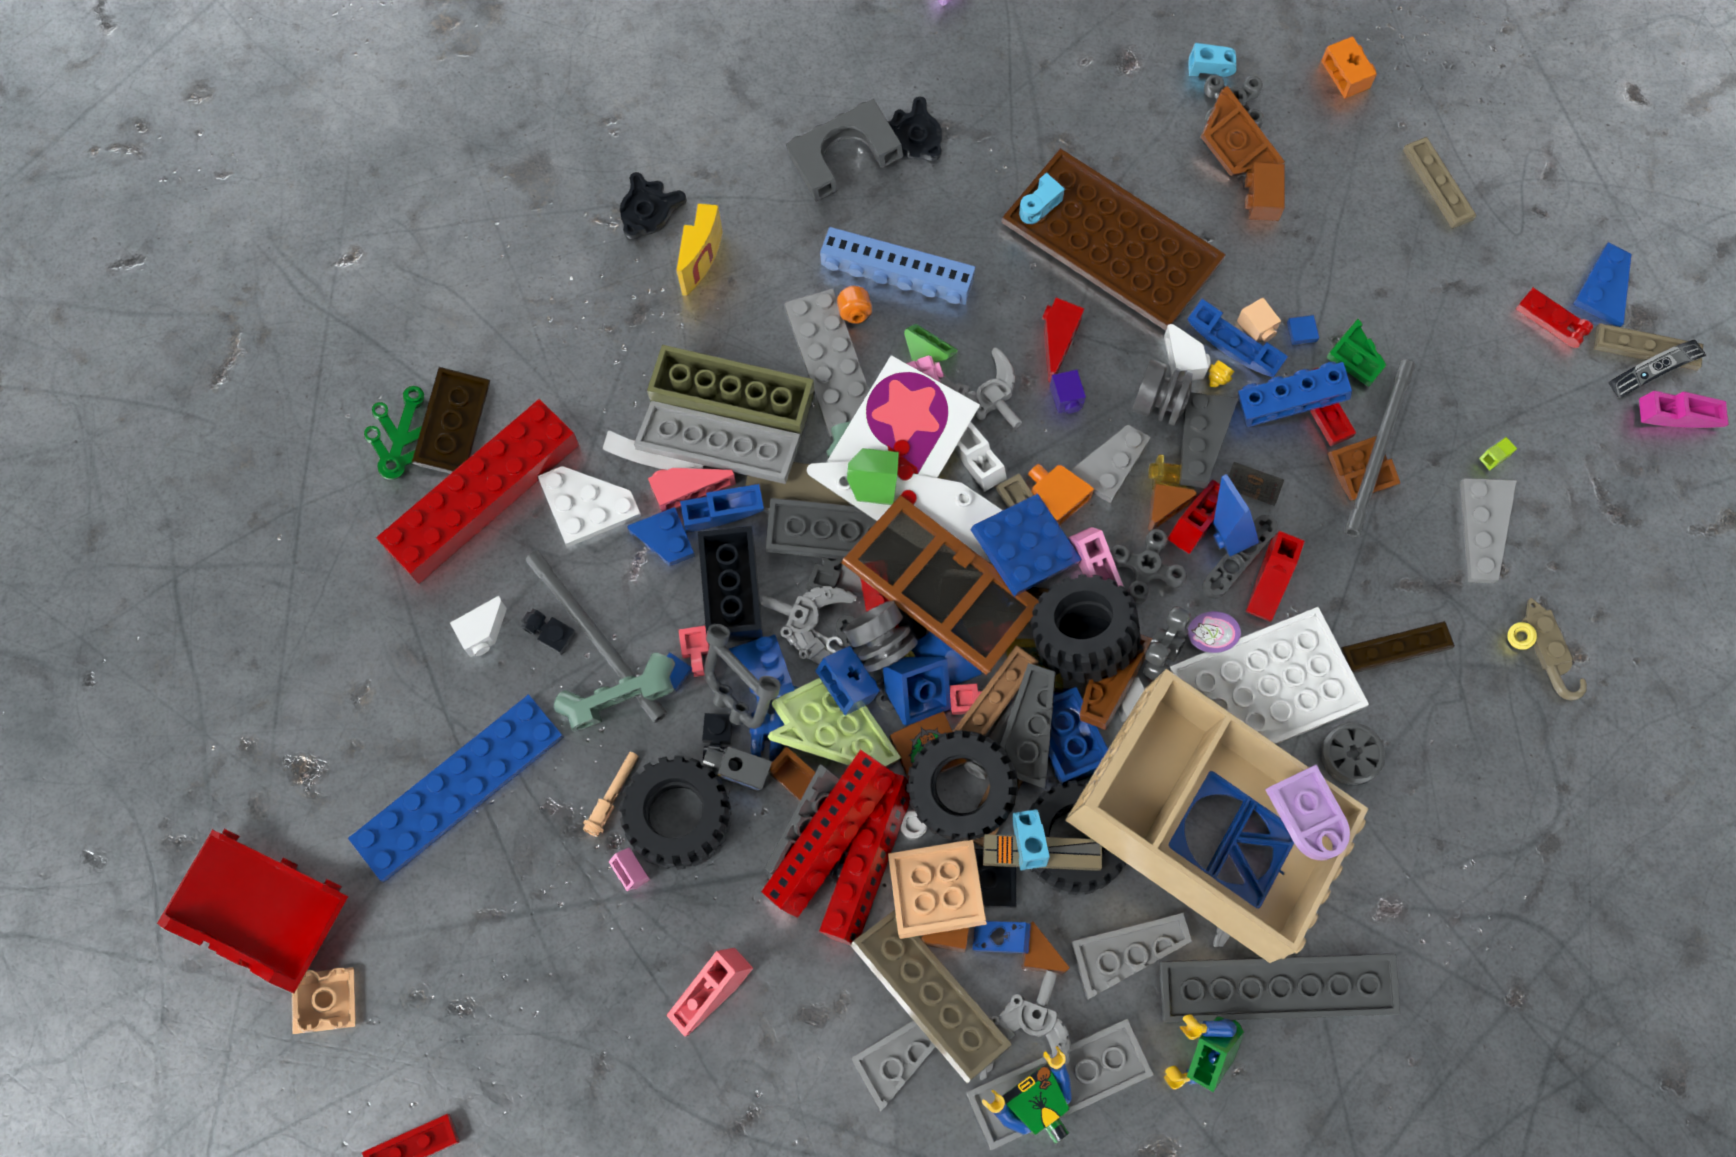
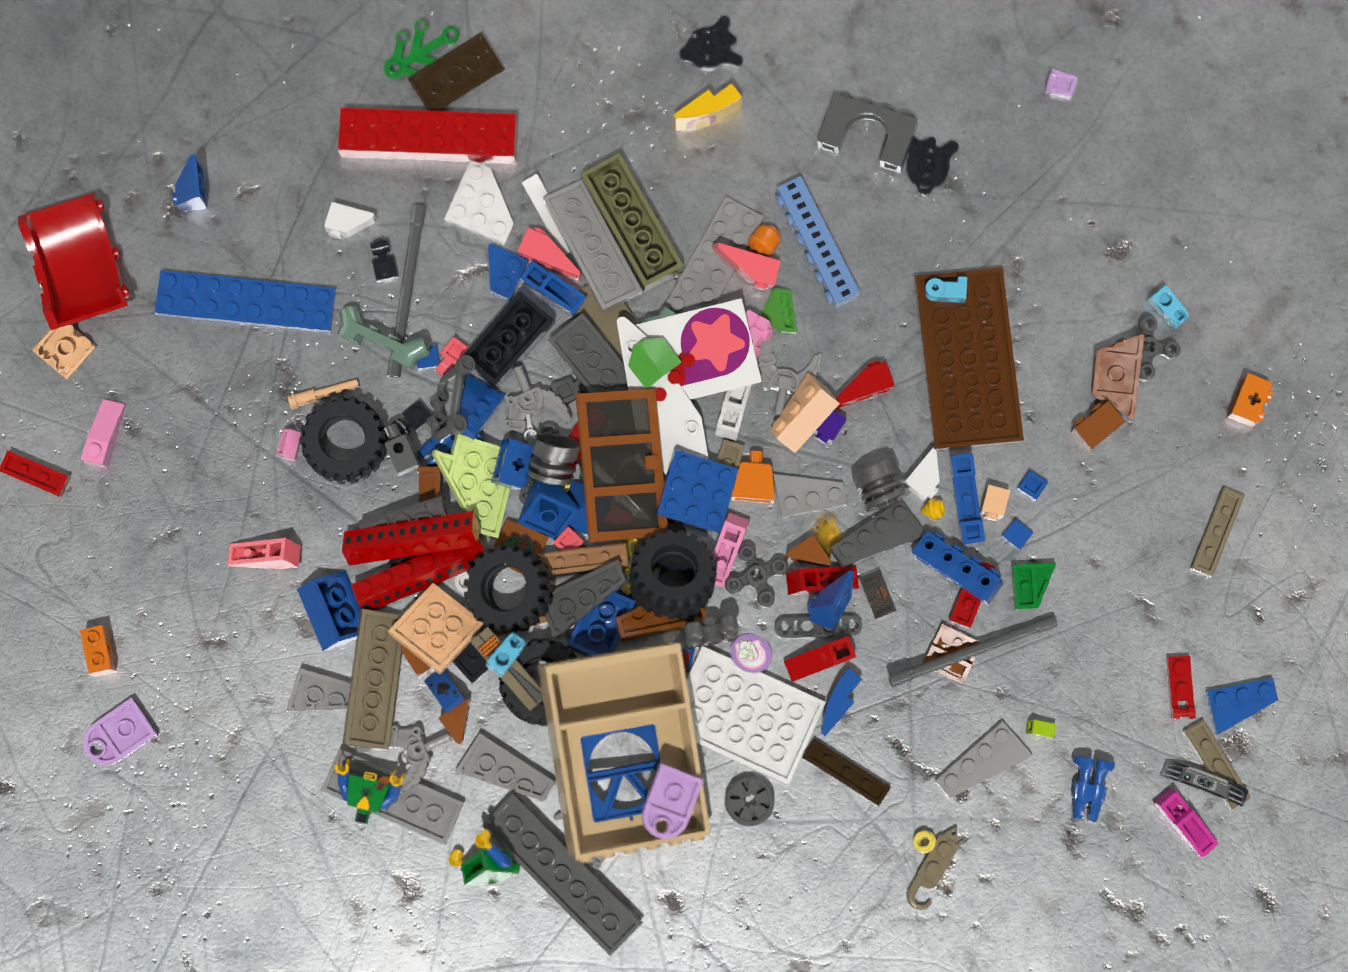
camera: 45 degrees right, 10 degrees up
none -> bright pink slope [81,399,125,469]
none -> blue slope [172,154,207,212]
none -> blue slope [297,571,361,651]
none -> coral slope [712,243,781,290]
none -> light nougat wedge [771,372,840,453]
none -> blue slope [820,667,862,738]
none -> blue tile [1017,470,1048,501]
none -> blue piece [1072,755,1115,823]

